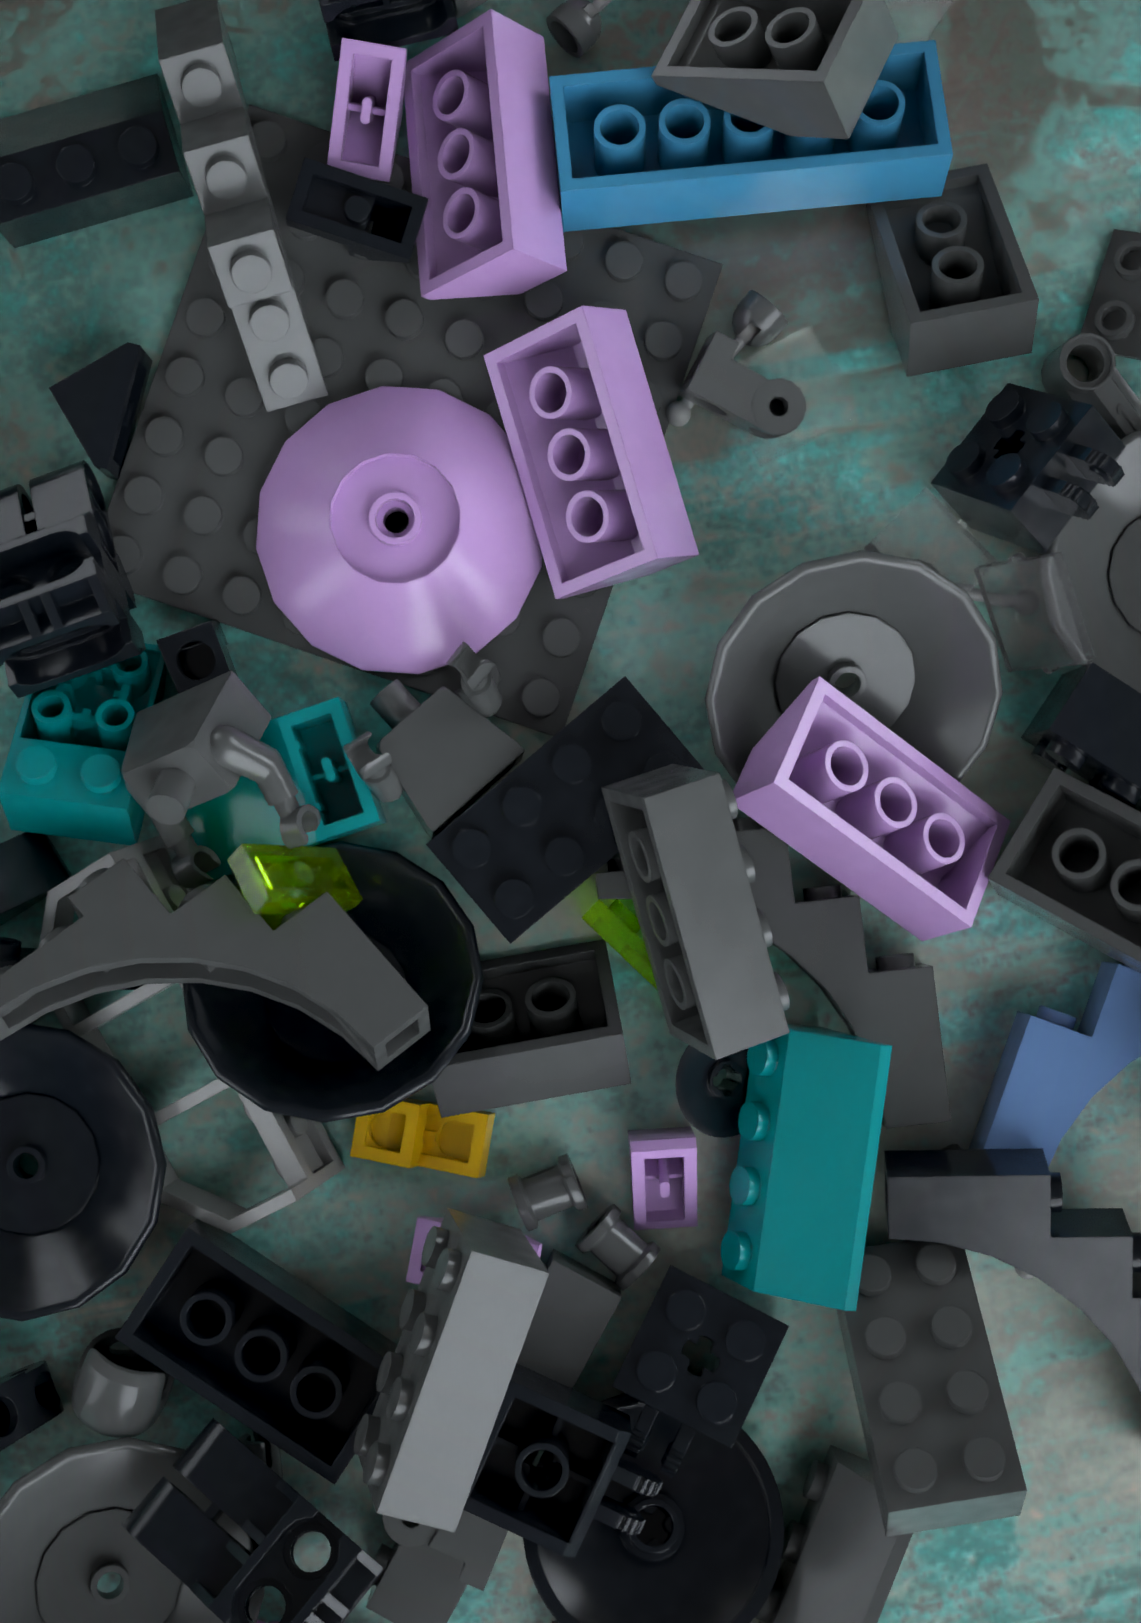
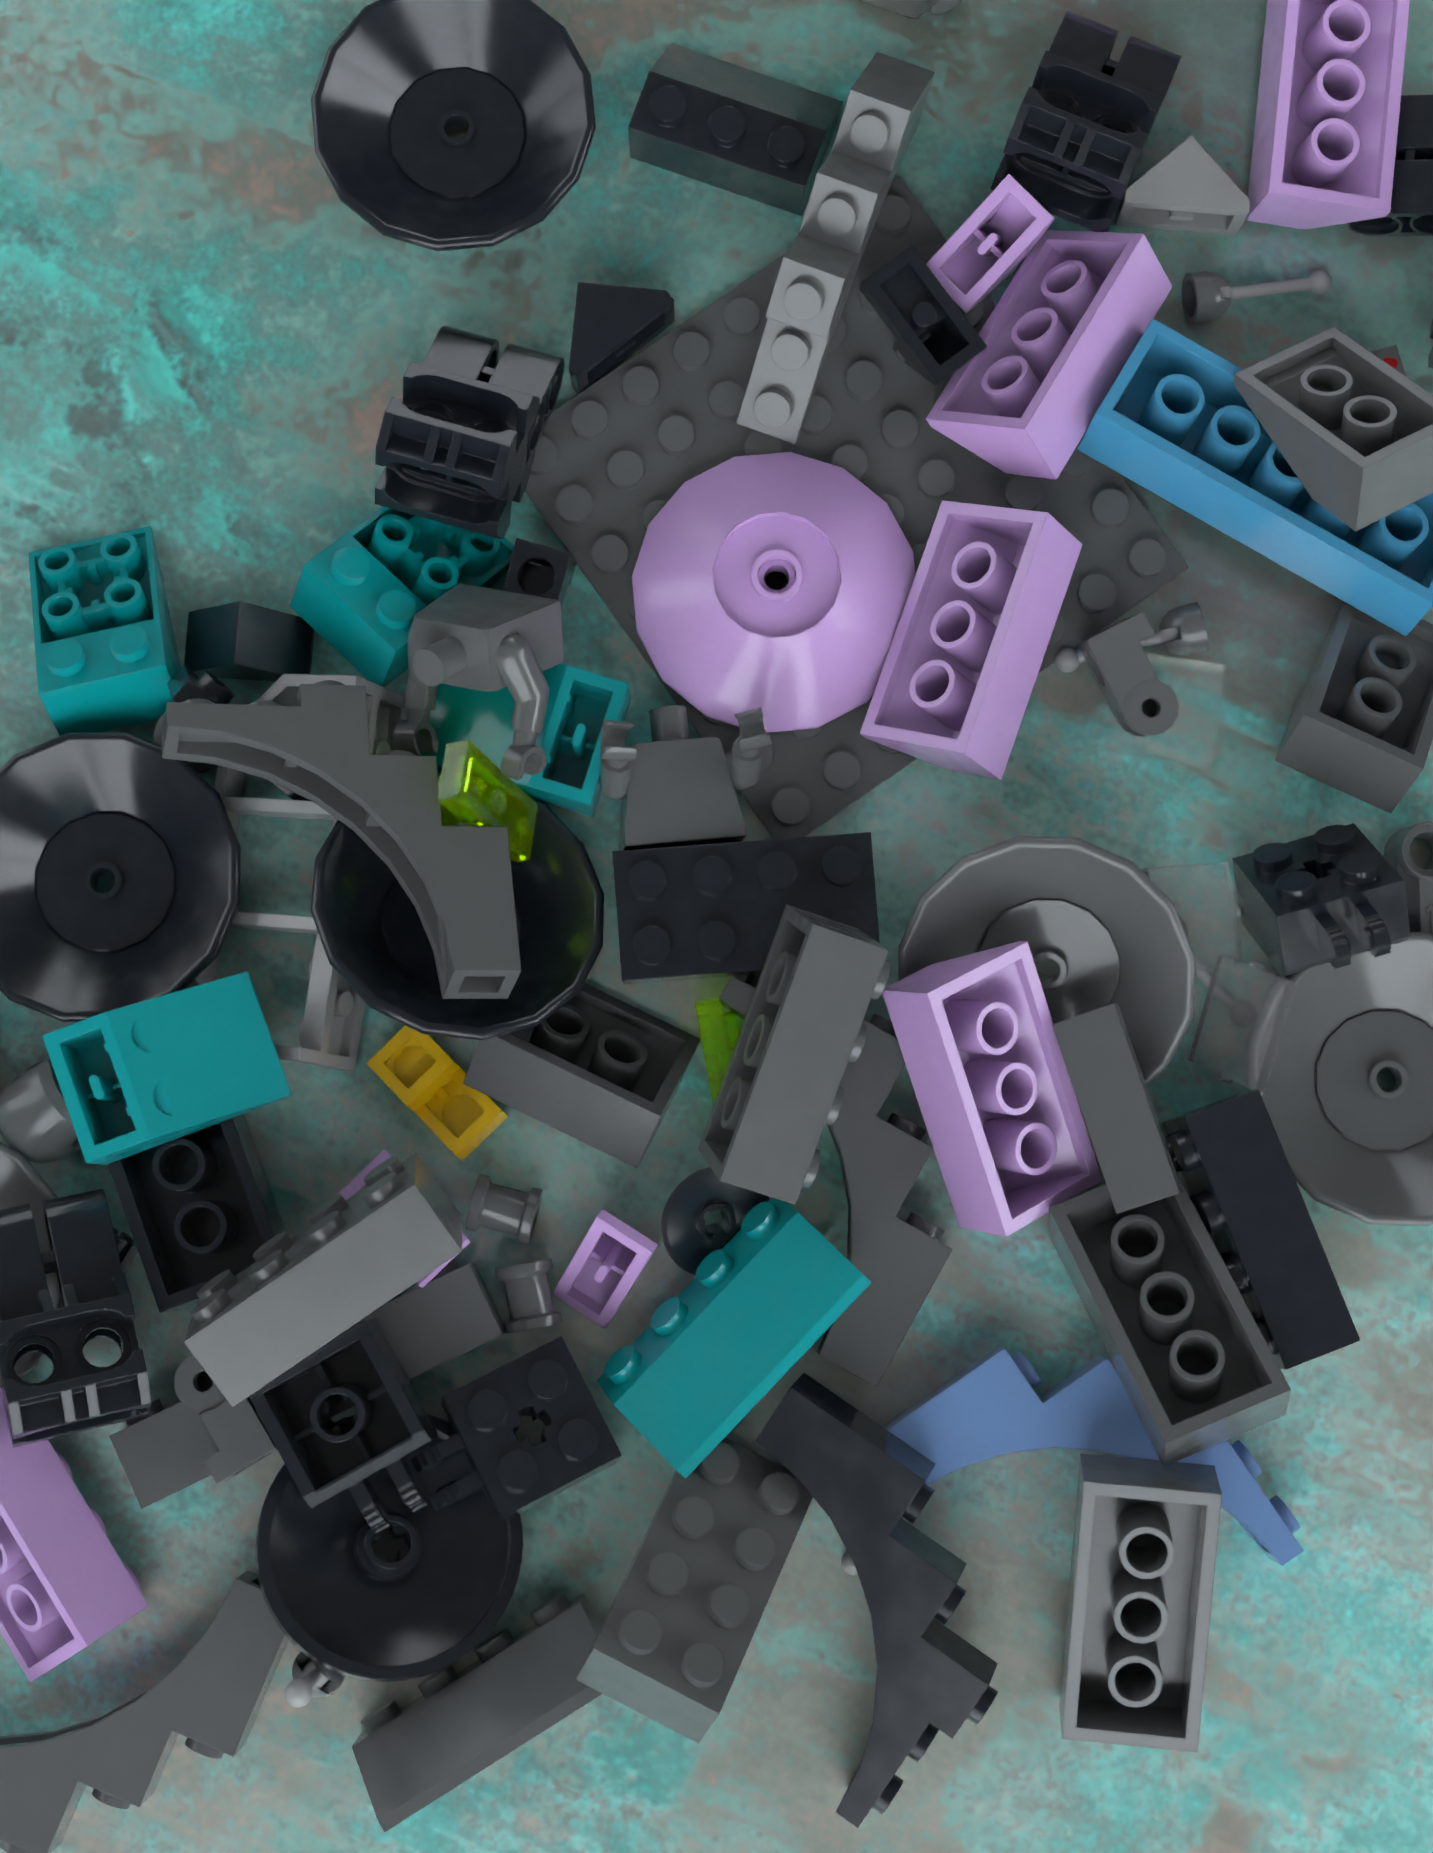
camera: 30 degrees right, 5 degrees down
none -> teal slope [42,971,293,1165]
none -> dark grey tile [1052,1003,1183,1214]

